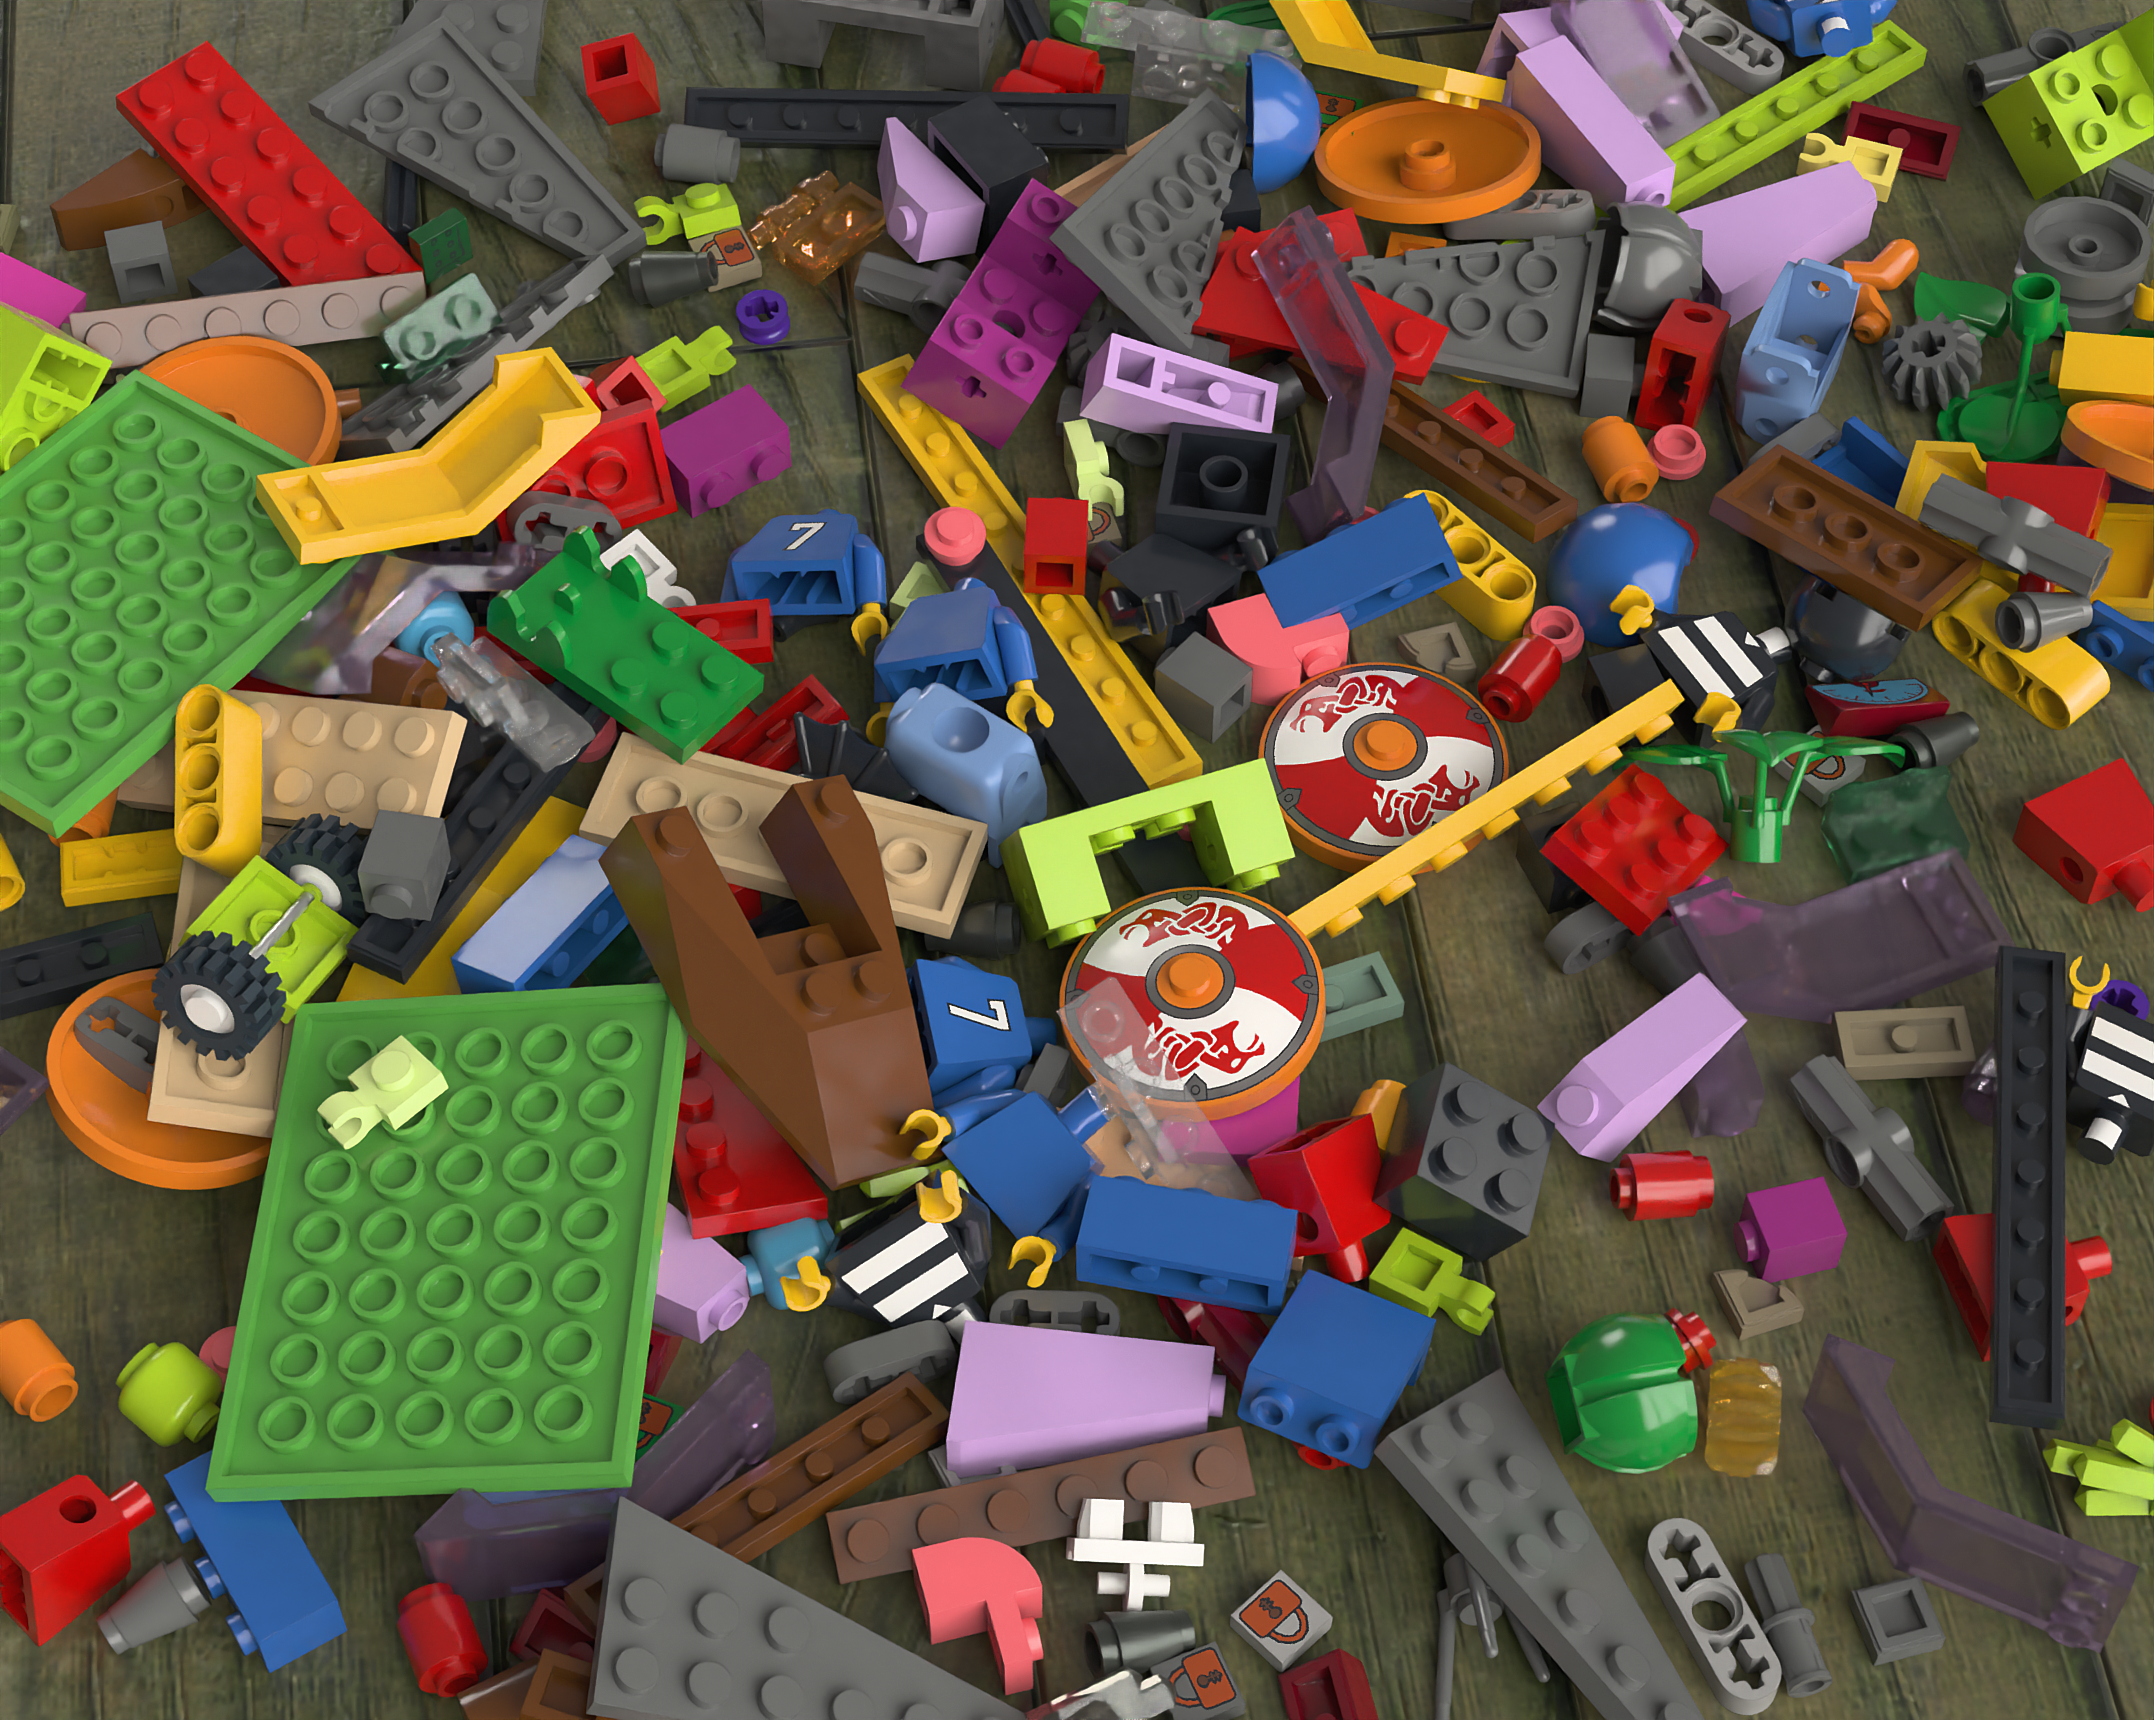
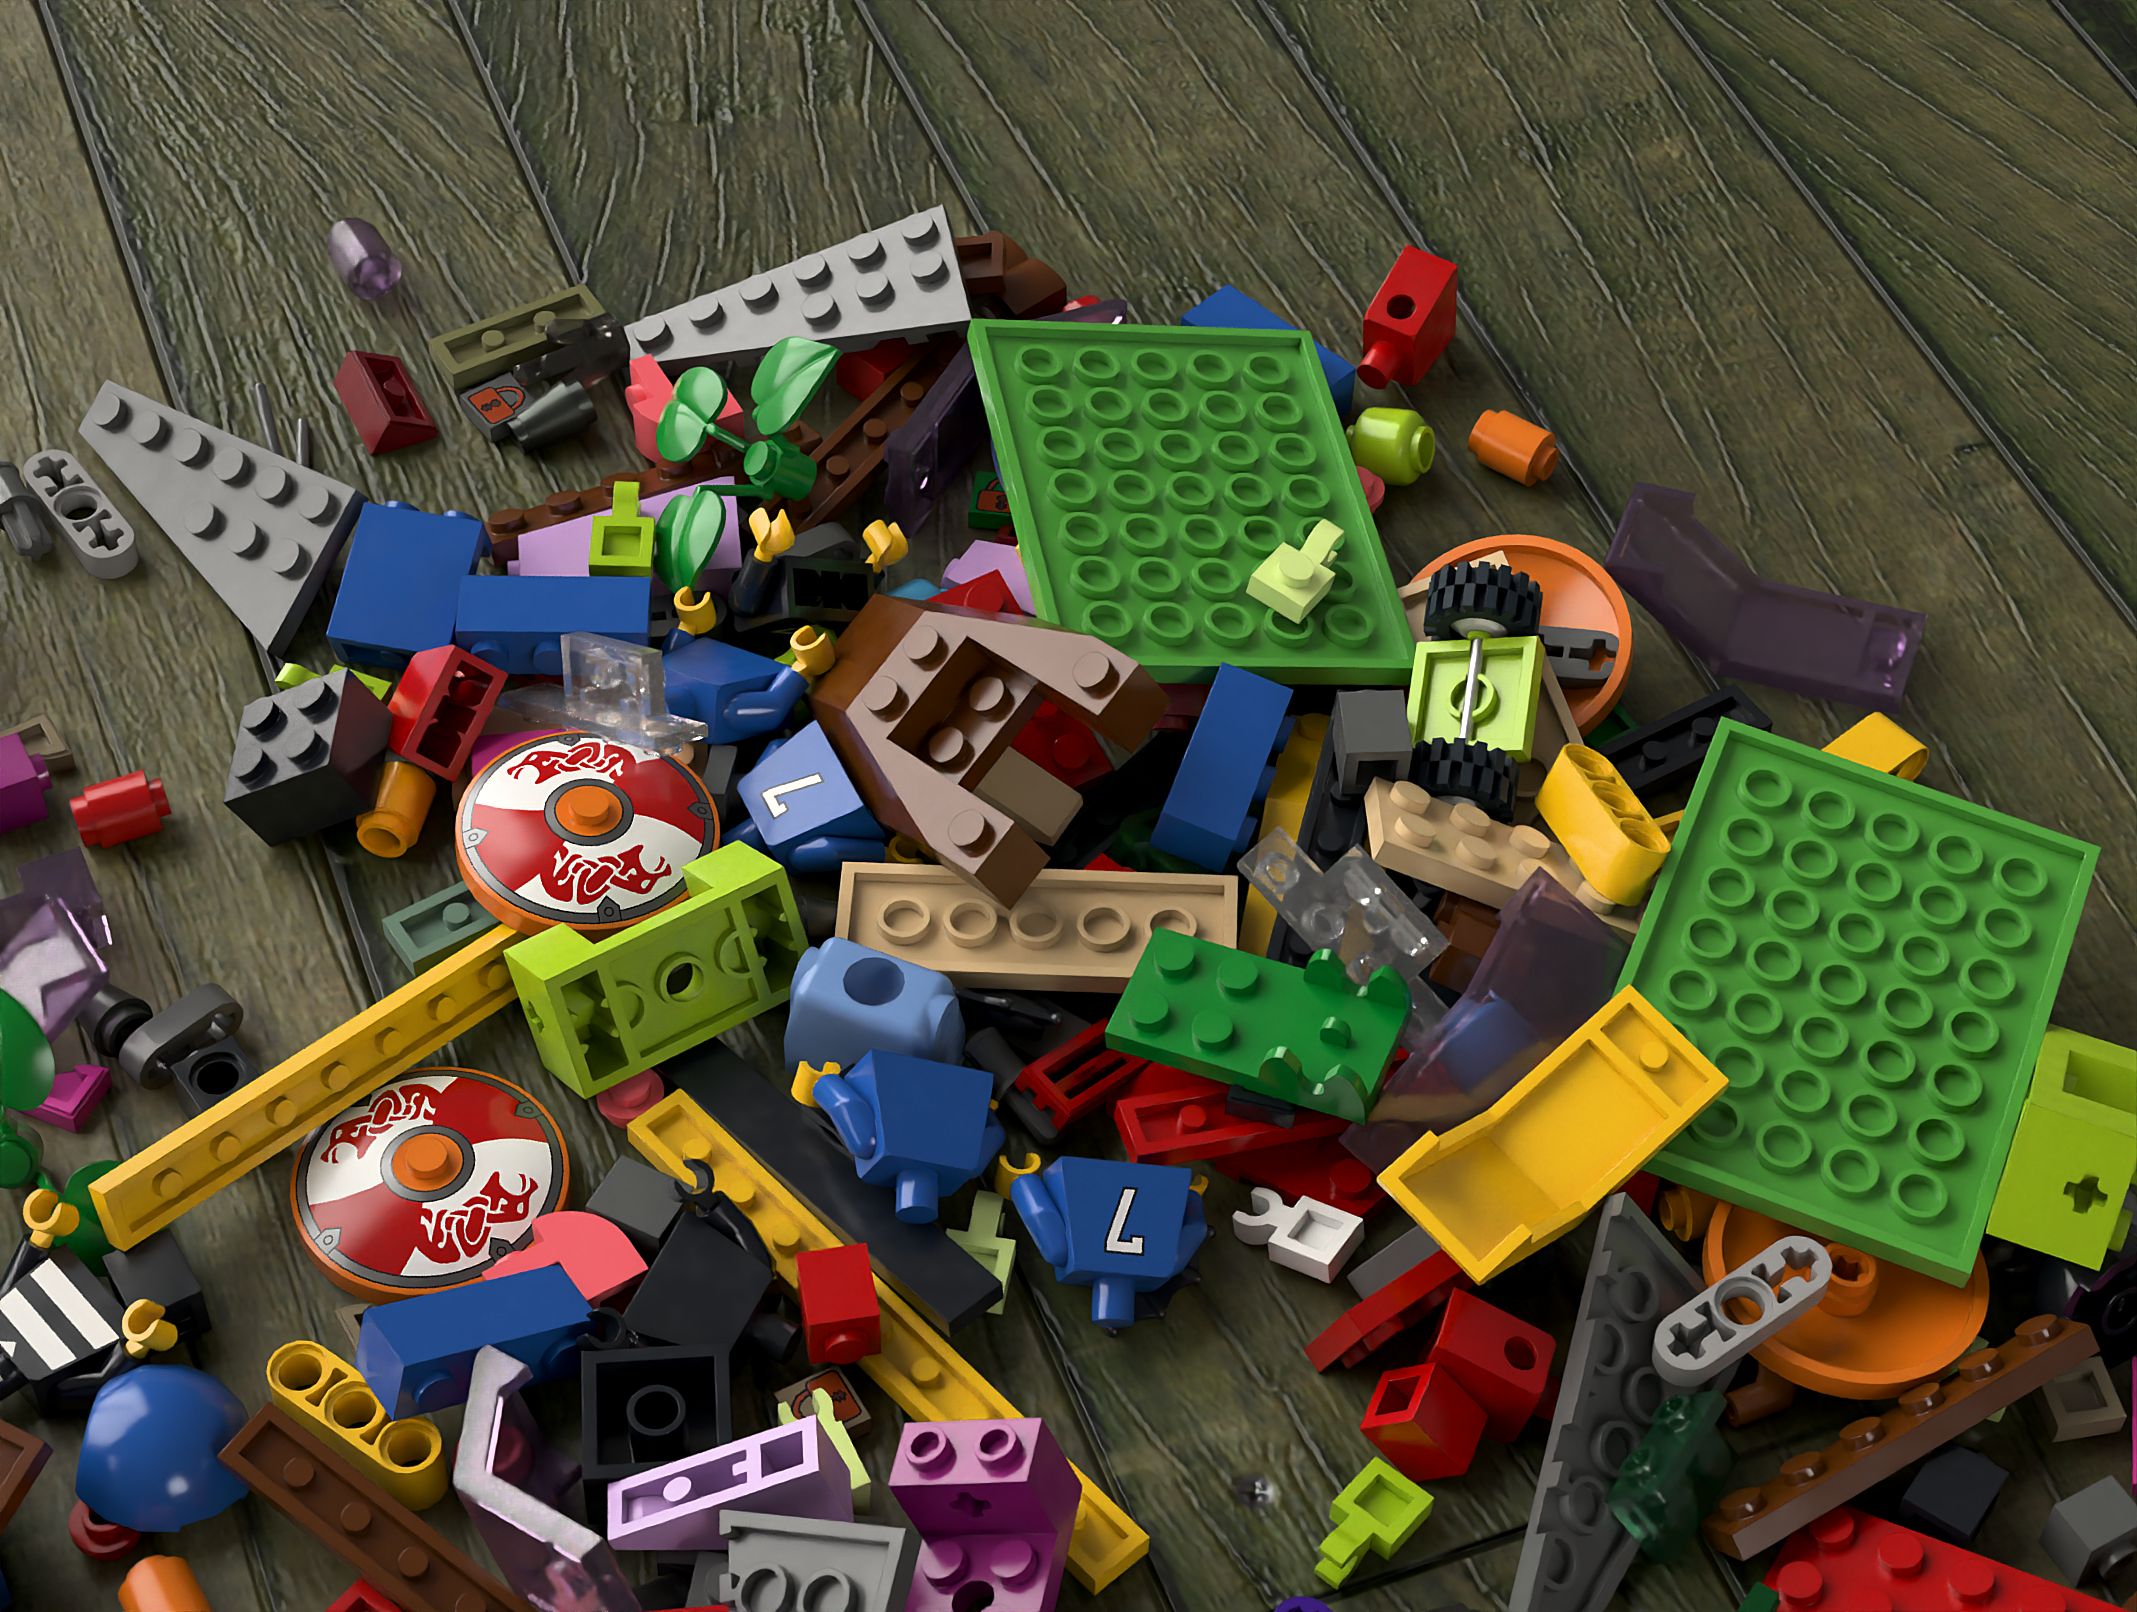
camera: 165 degrees right, 5 degrees down
dark grey cone [96,1556,212,1655] -> none
magenta brick [660,384,792,519] -> none
coral plate [924,507,986,566] -> none
white hips [1066,1498,1204,1612] -> none
tile [1230,1570,1333,1674] -> none
red brick [1478,634,1562,723] -> none
coral plate [1522,606,1584,663] -> none
lavender slope [1537,973,1747,1163] -> none
red plate [1540,763,1730,937] -> none
green piece [1544,1311,1698,1474] -> none
red plate [1664,1307,1717,1374] -> none
clear yellow gear [1705,1357,1782,1478] -> none
none -> lime plate [588,481,656,582]
none -> green plant [653,336,843,595]
none -> light grey beam [1652,1236,1832,1387]

